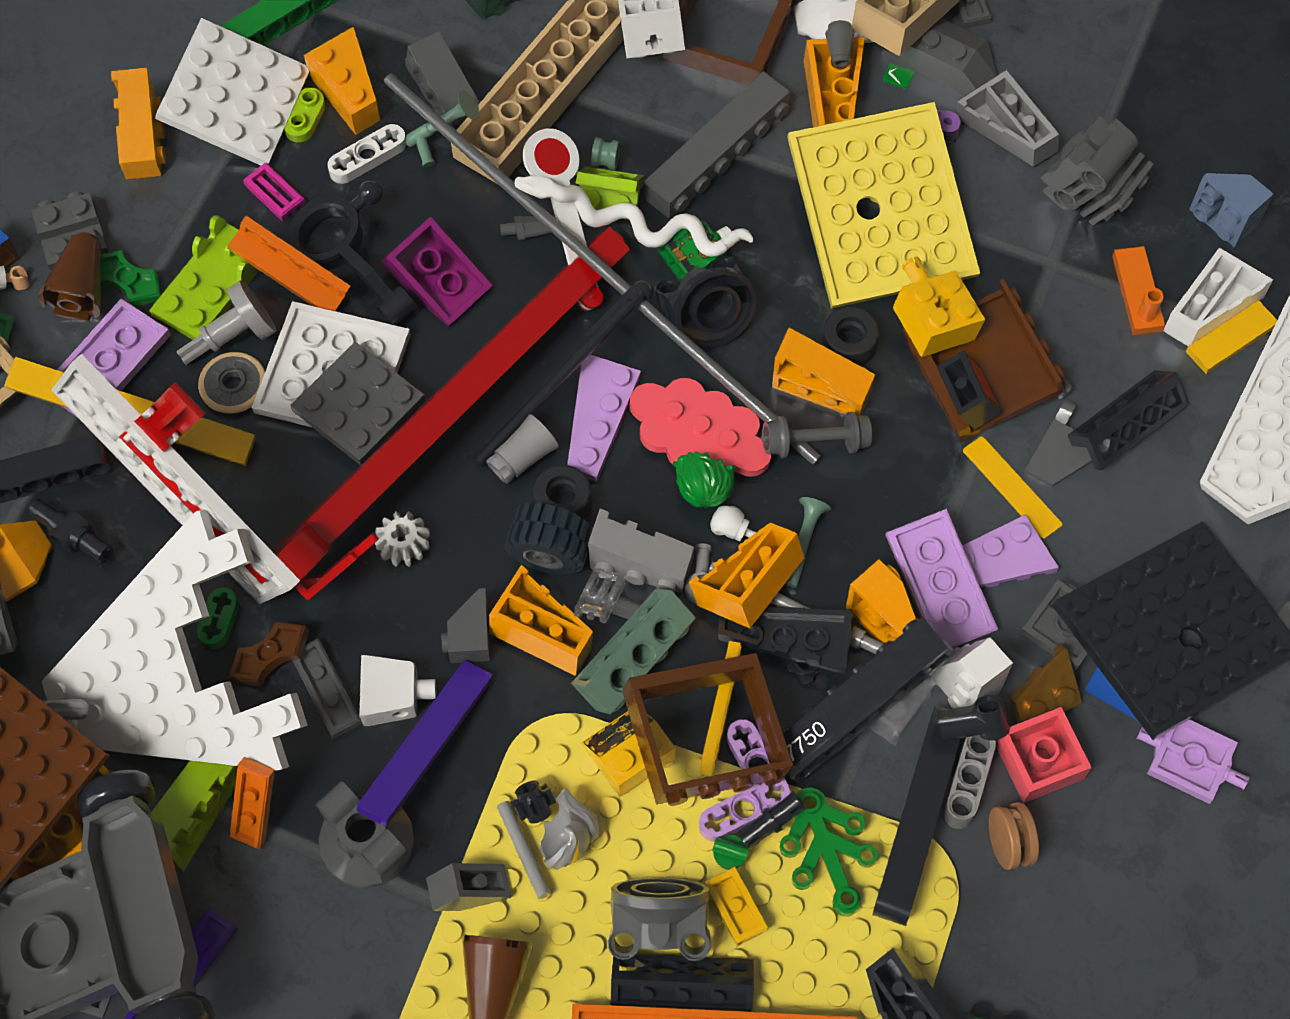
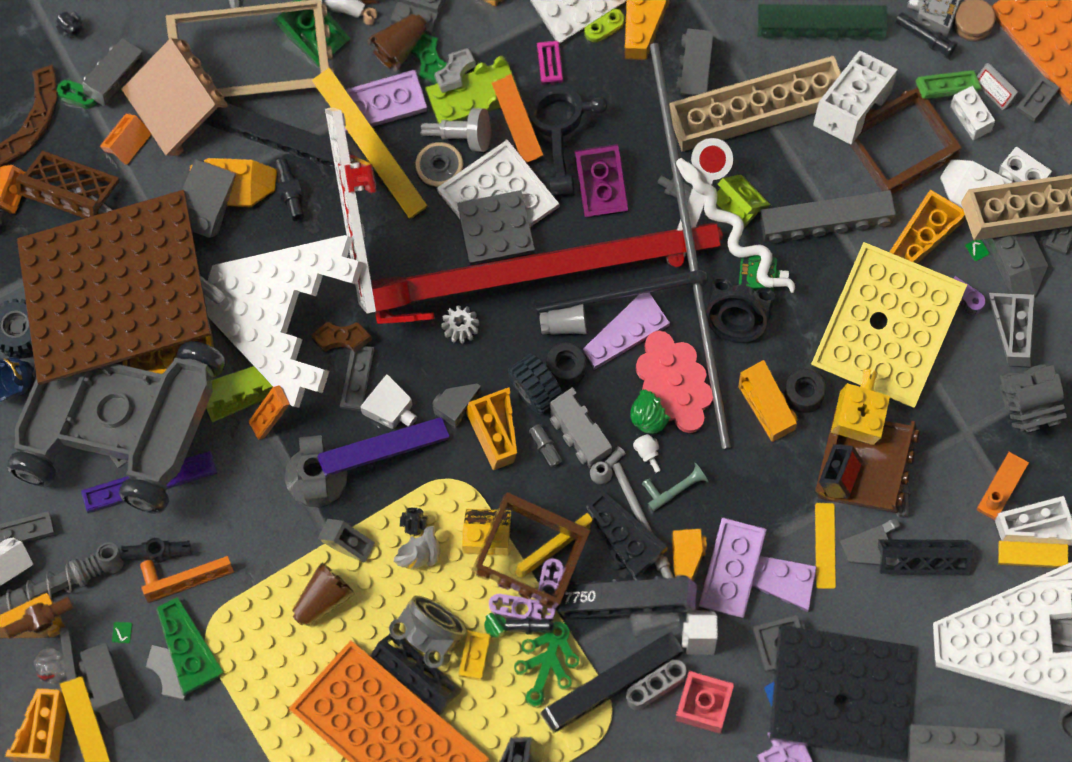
camera: 40 degrees right, 5 degrees up
green beam [197,587,240,650] -> none
white beam [328,124,406,184] -> none
sand green piece [405,91,479,167] -> none
light grey bar [497,801,550,899] -> none
sand green brick [571,588,695,714] -> none
clear tile [574,568,626,624] -> none
sand green wheel [591,137,620,170] -> none
light orange wedge [689,523,805,628] -> none
dark grey piece [760,411,873,458] -> none
dark grey cone [825,20,855,68] -> none
black piece [938,695,1009,741] -> none
medium nougat head [989,802,1039,870] -> none
pearl gold wing [1010,644,1082,724] -> none
none -> light grey tile [434,48,476,93]

